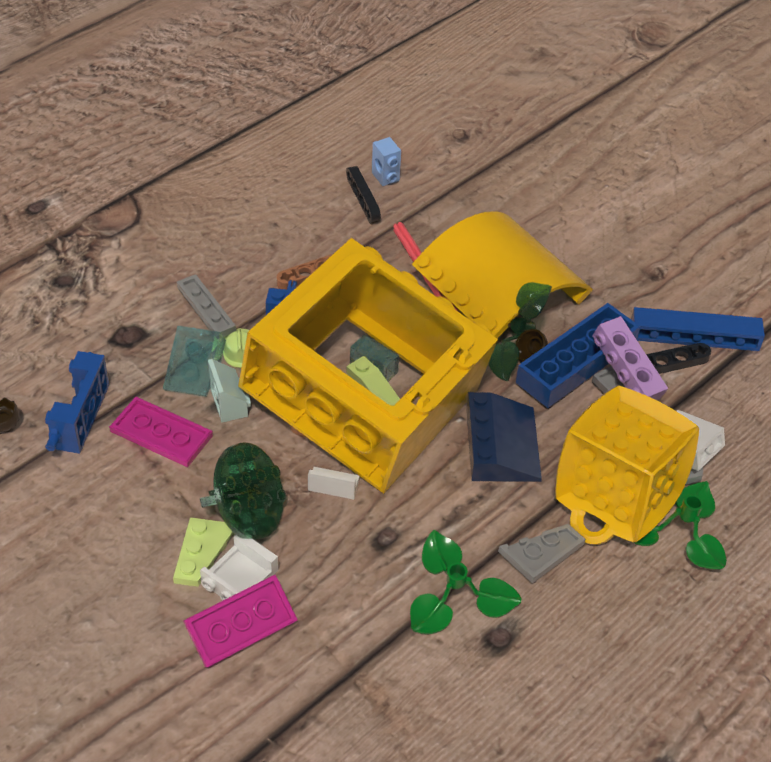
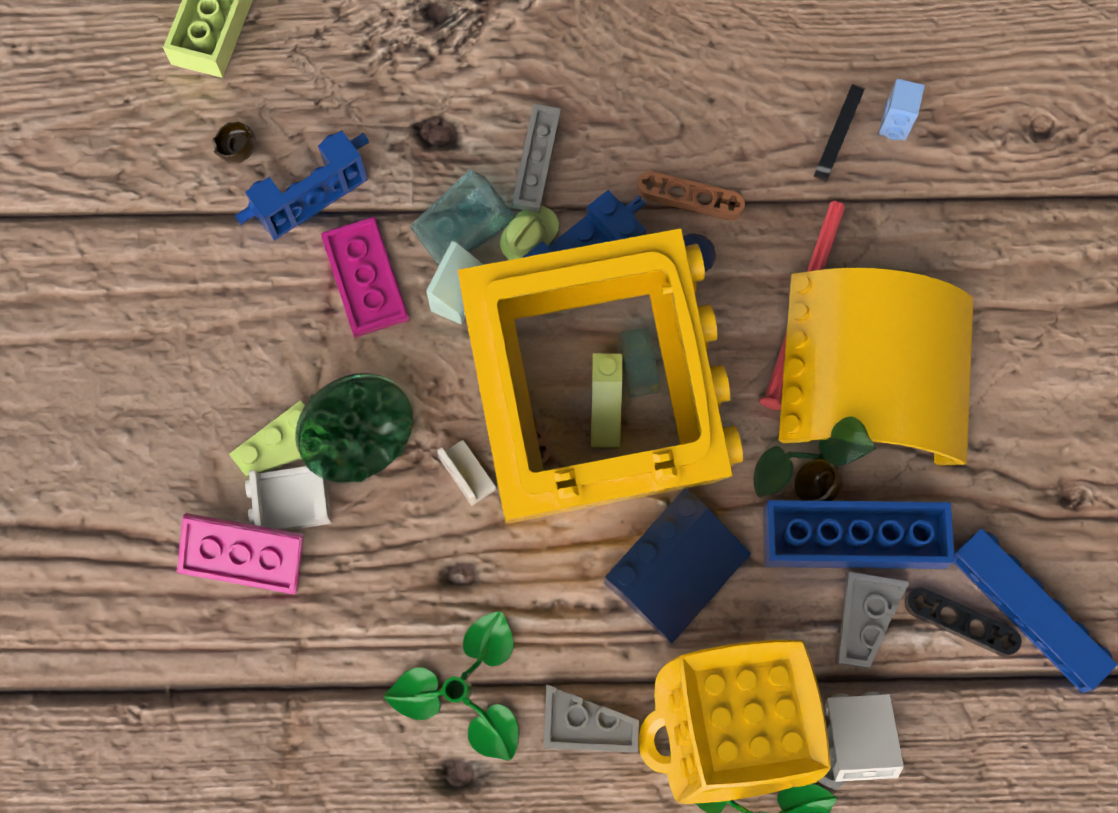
camera: 45 degrees right, 25 degrees up
lavender brick [593,316,668,400] -> none

